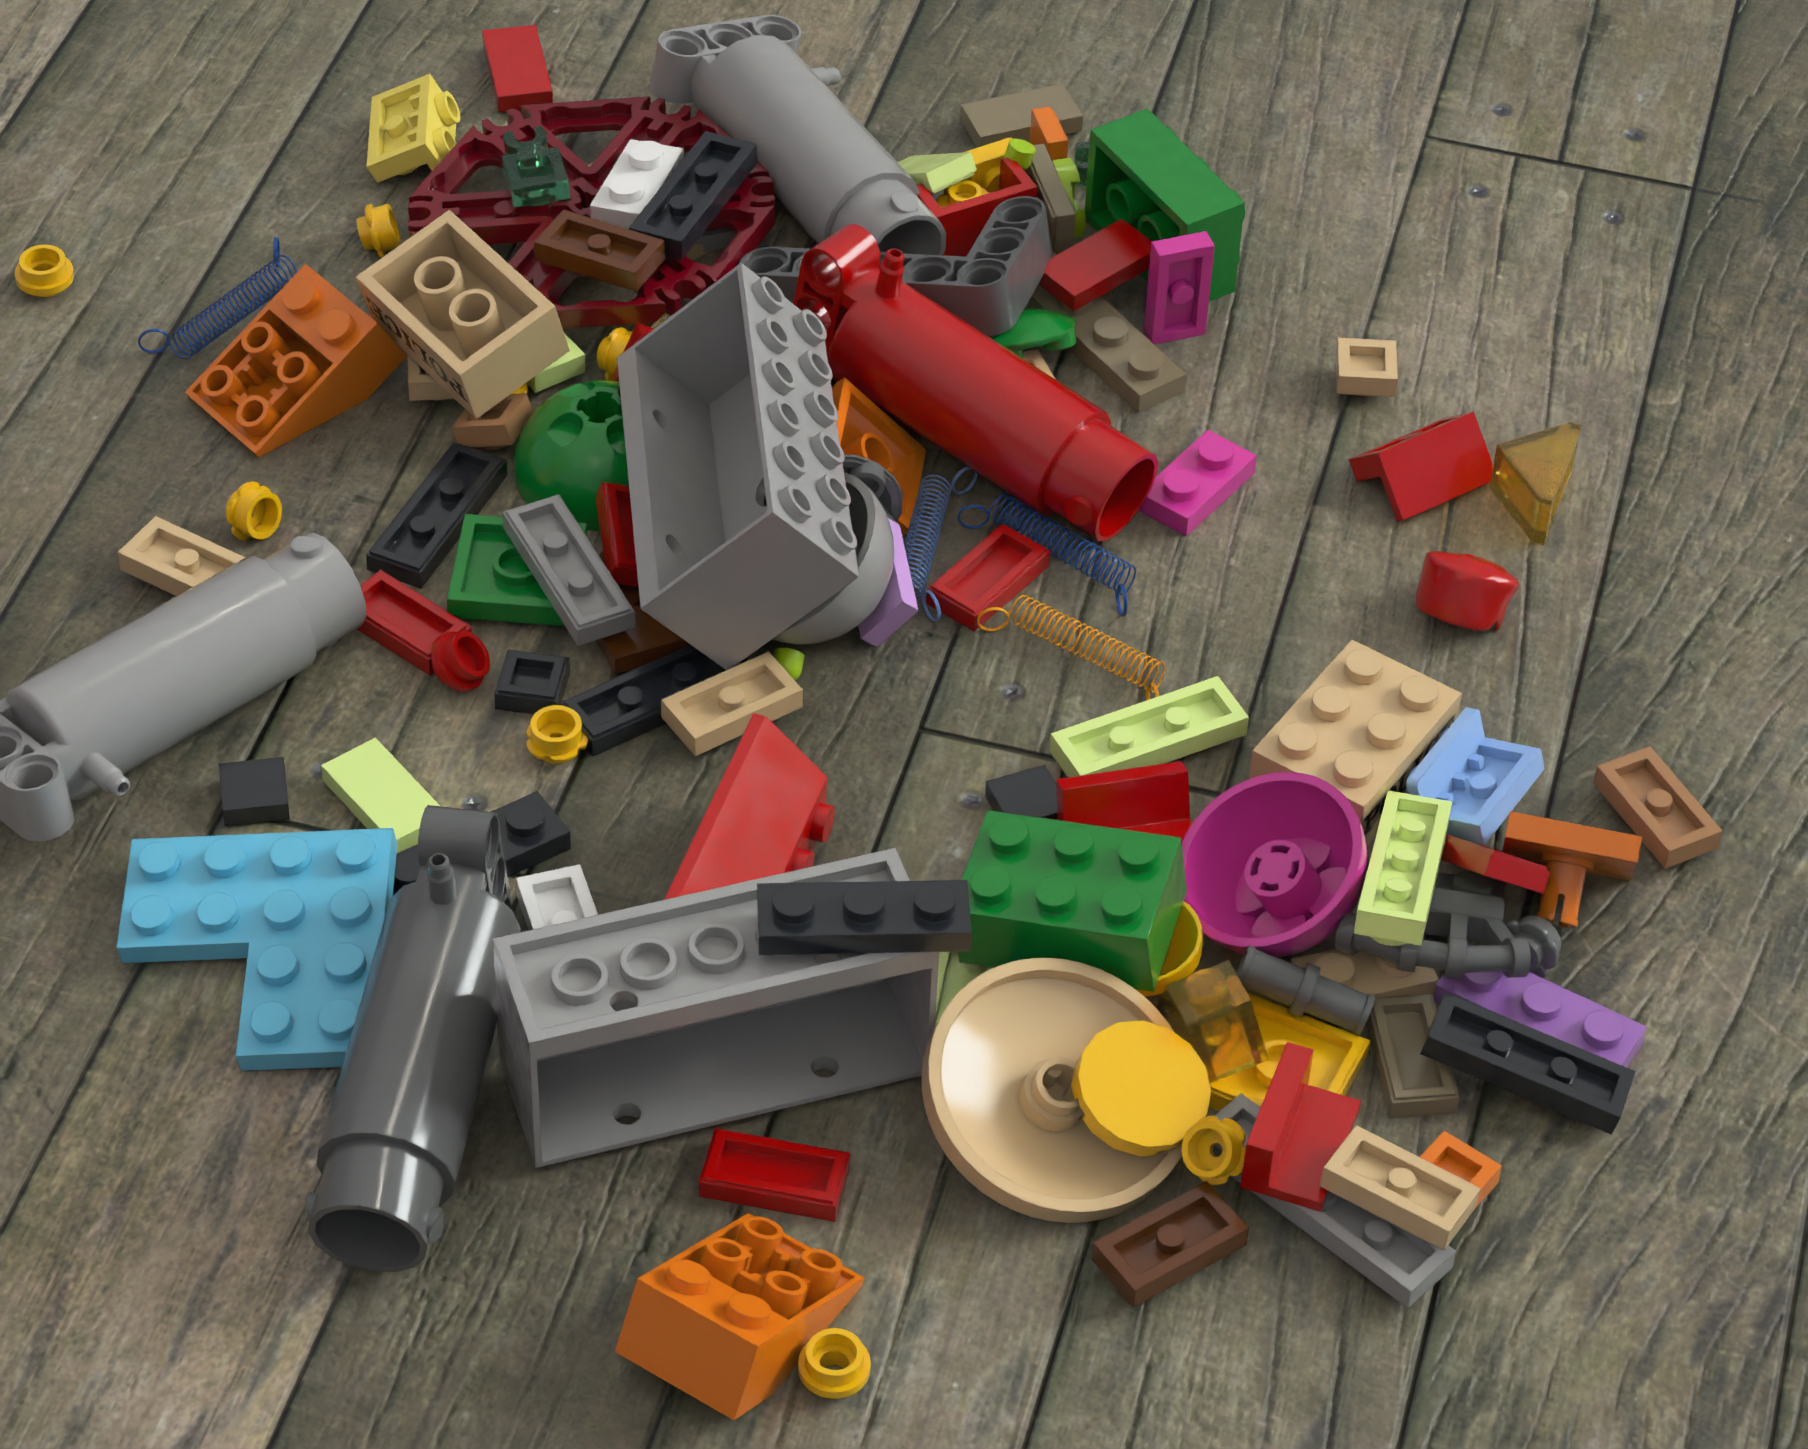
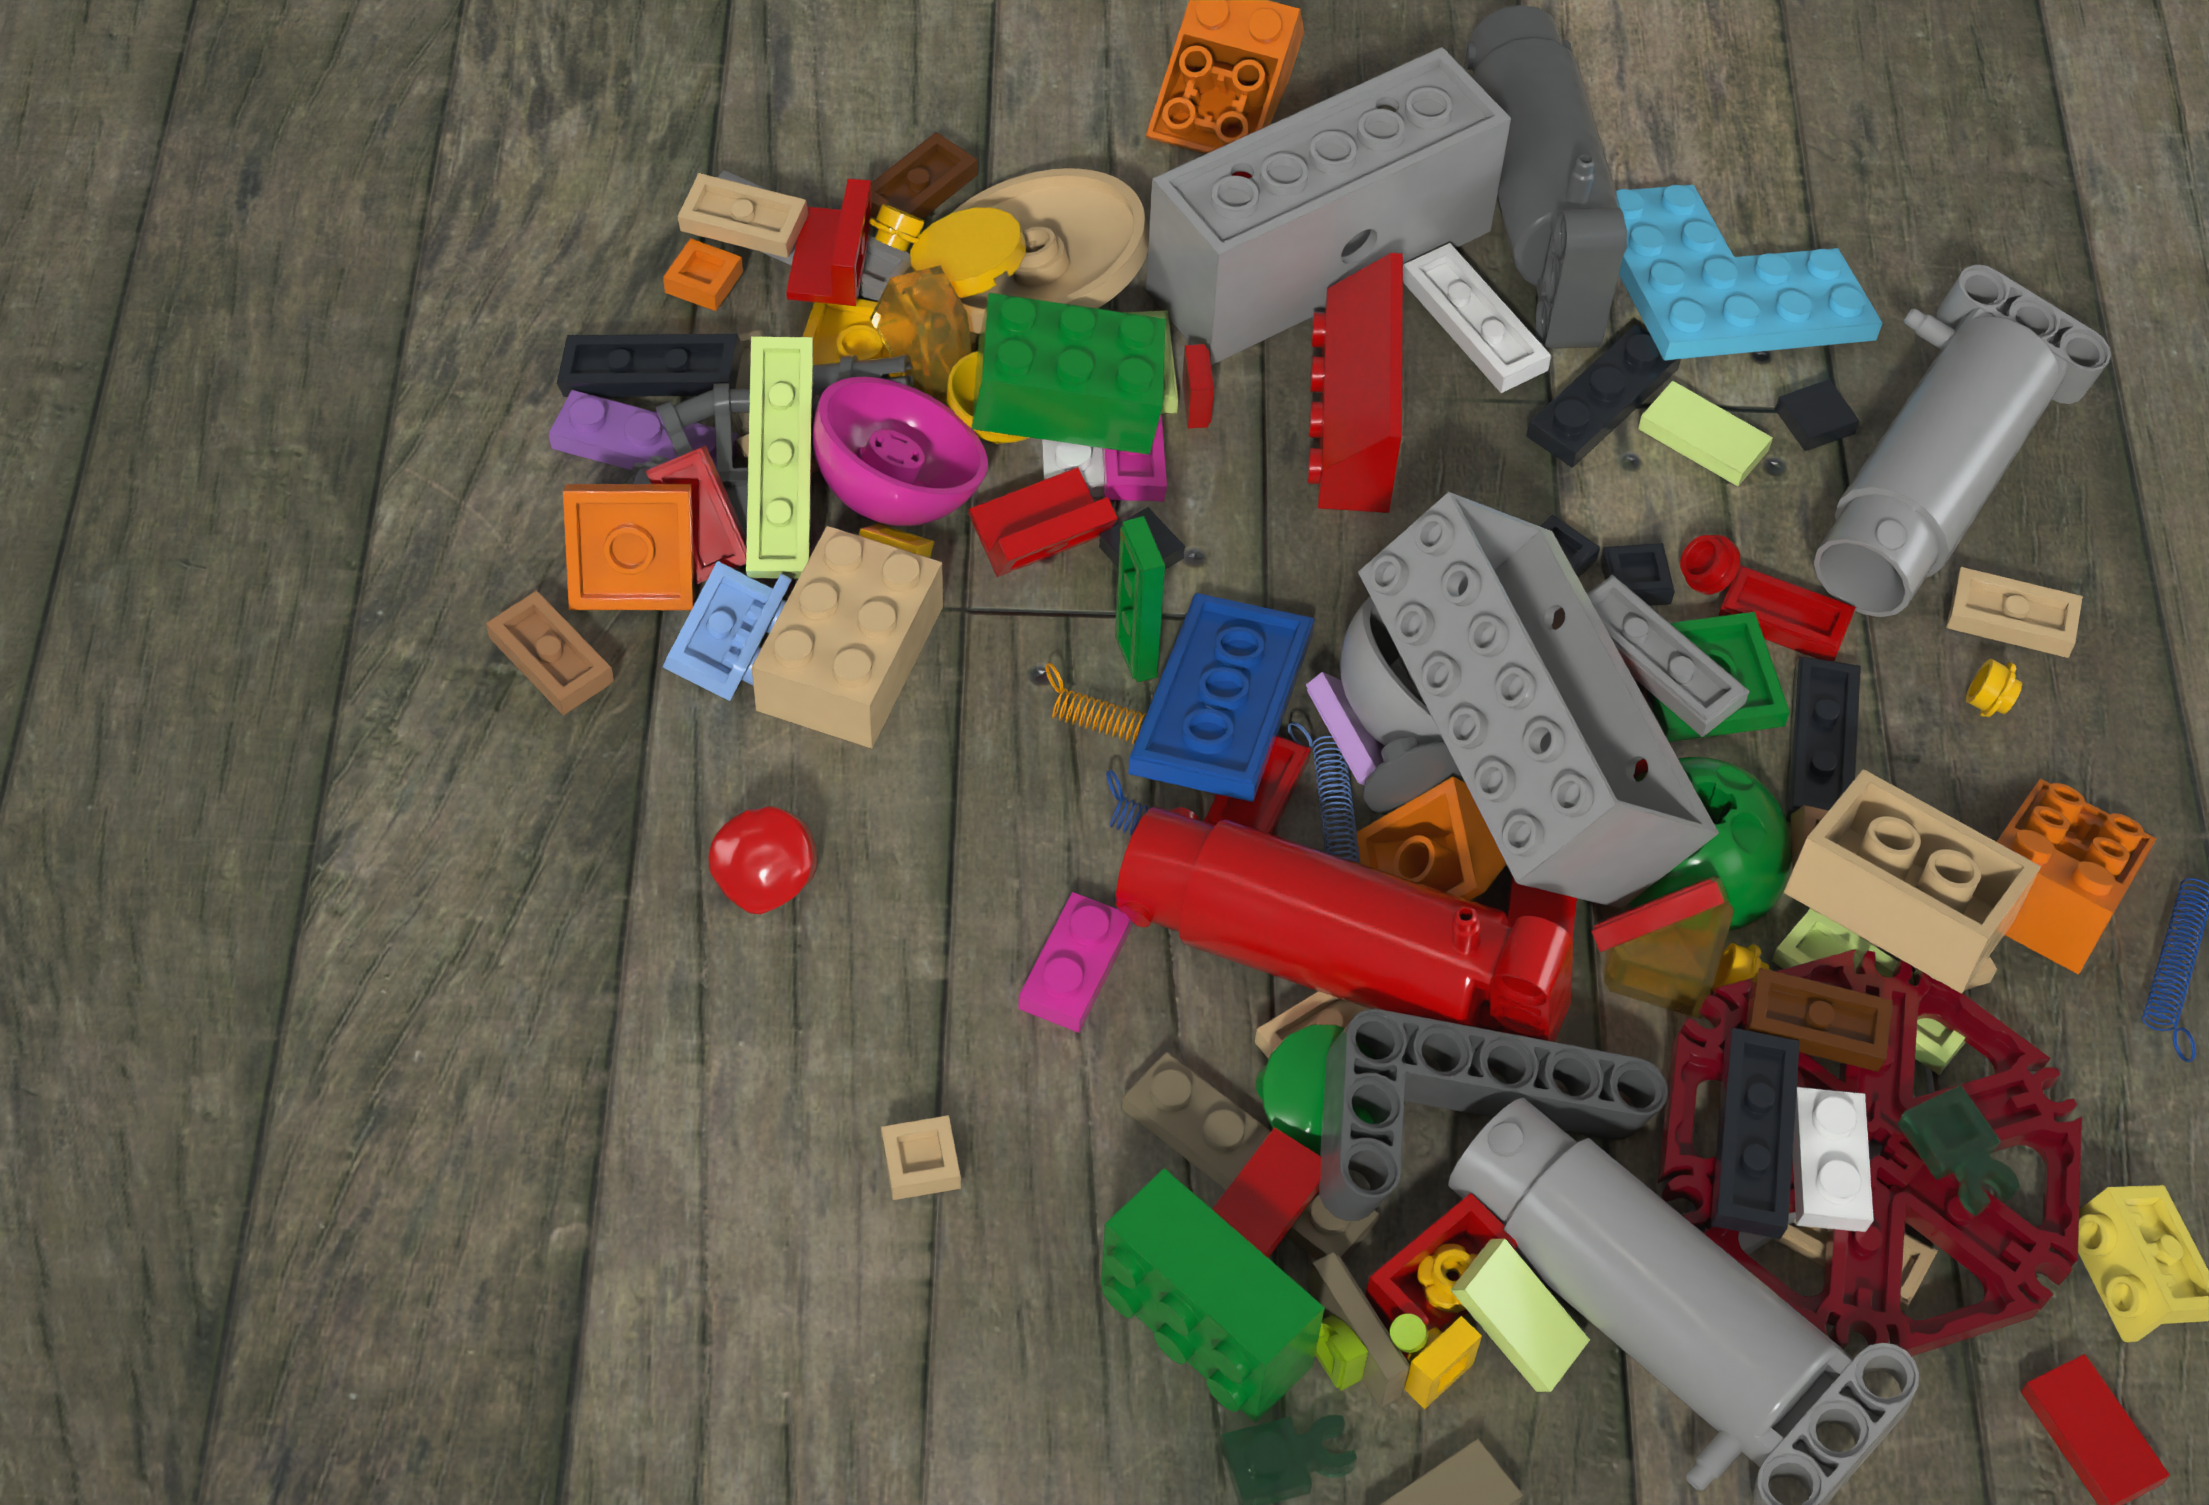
camera: 165 degrees right, 10 degrees up
yellow plate [356,203,402,258] -> none
yellow plate [526,705,588,764] -> none
black plate [757,880,972,955] -> none
yellow plate [798,1328,871,1399] -> none
orange tile [1029,106,1068,160] -> none
yellowish green plate [1049,676,1249,777] -> none
dark pink plate [1143,231,1215,345] -> none
red panel [1348,412,1498,521] -> none
clear yellow slope [1489,422,1582,545] -> none
none -> green tile [1115,516,1165,683]
none -> blue tile [1128,593,1315,802]

